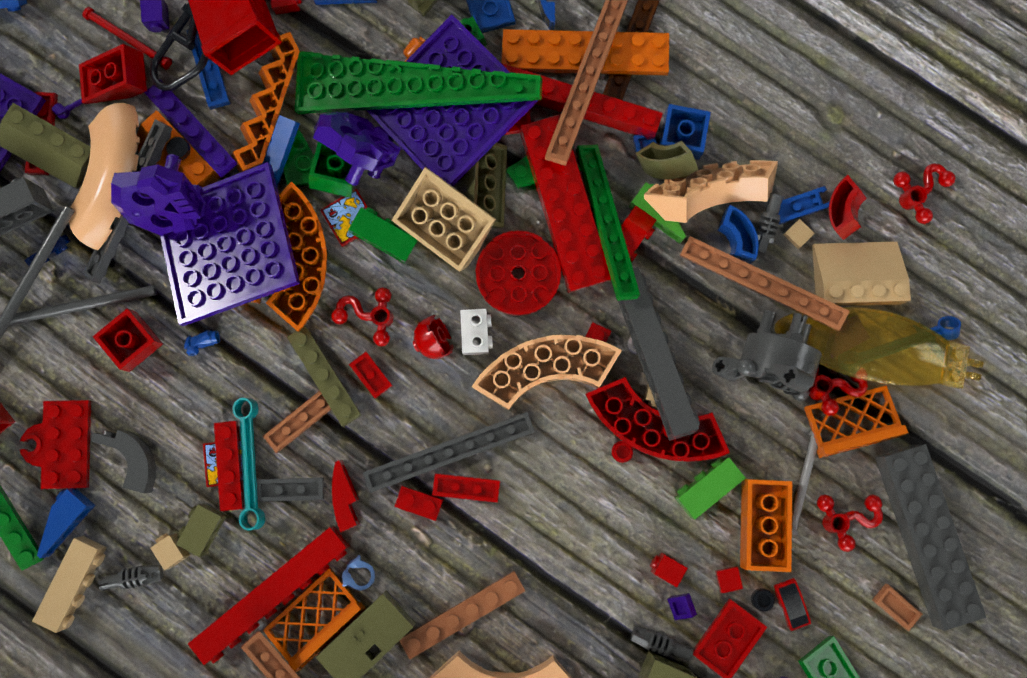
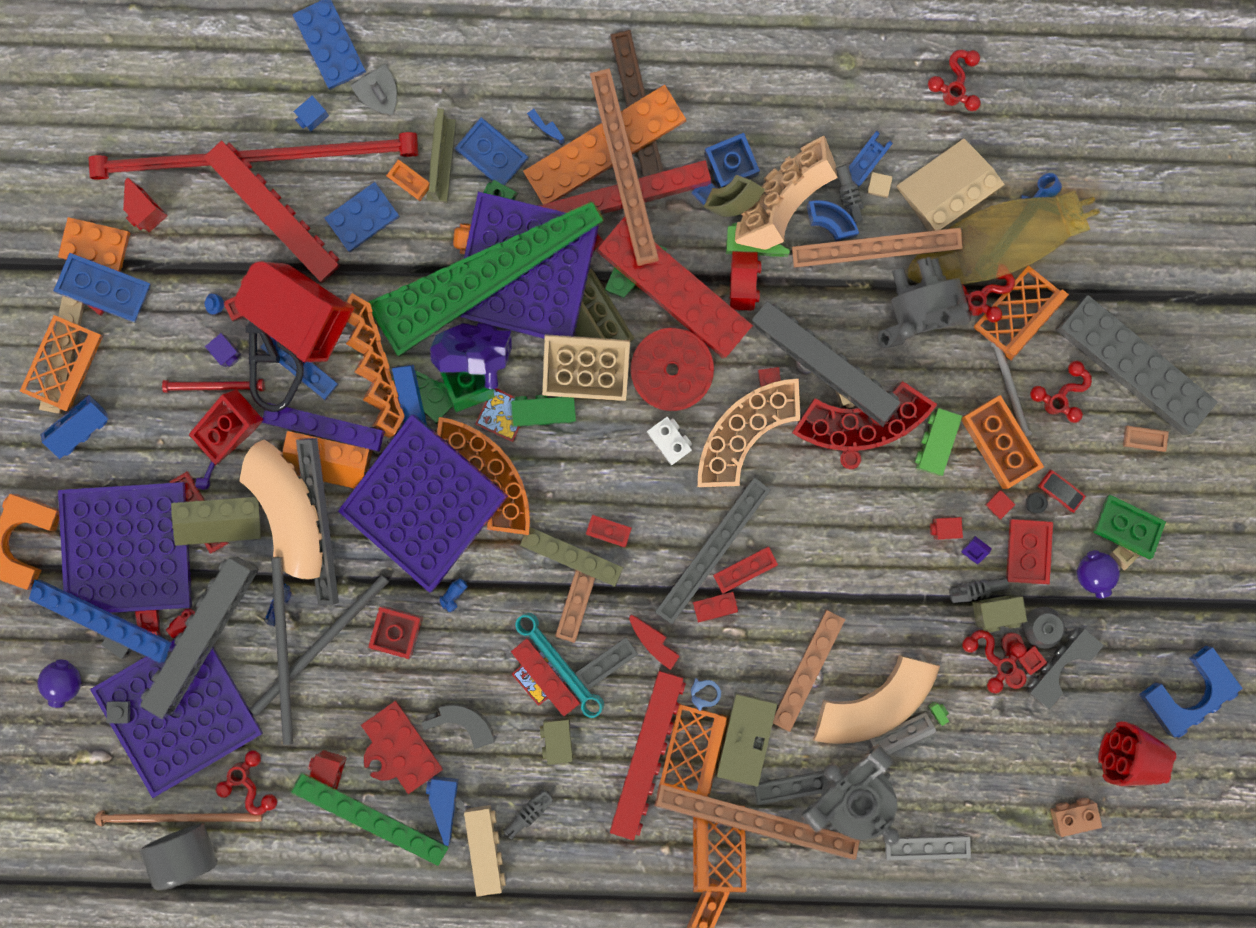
camera: 30 degrees left, 5 degrees up
dark purple brick [111,154,206,236] -> none
tan brick [150,533,190,570] -> none
black tile [166,137,191,160] -> none
red piece [331,287,394,347] -> none
red cylinder [413,314,453,359] -> none
green plate [576,144,640,301] -> none
red brick [829,175,867,240] -> none

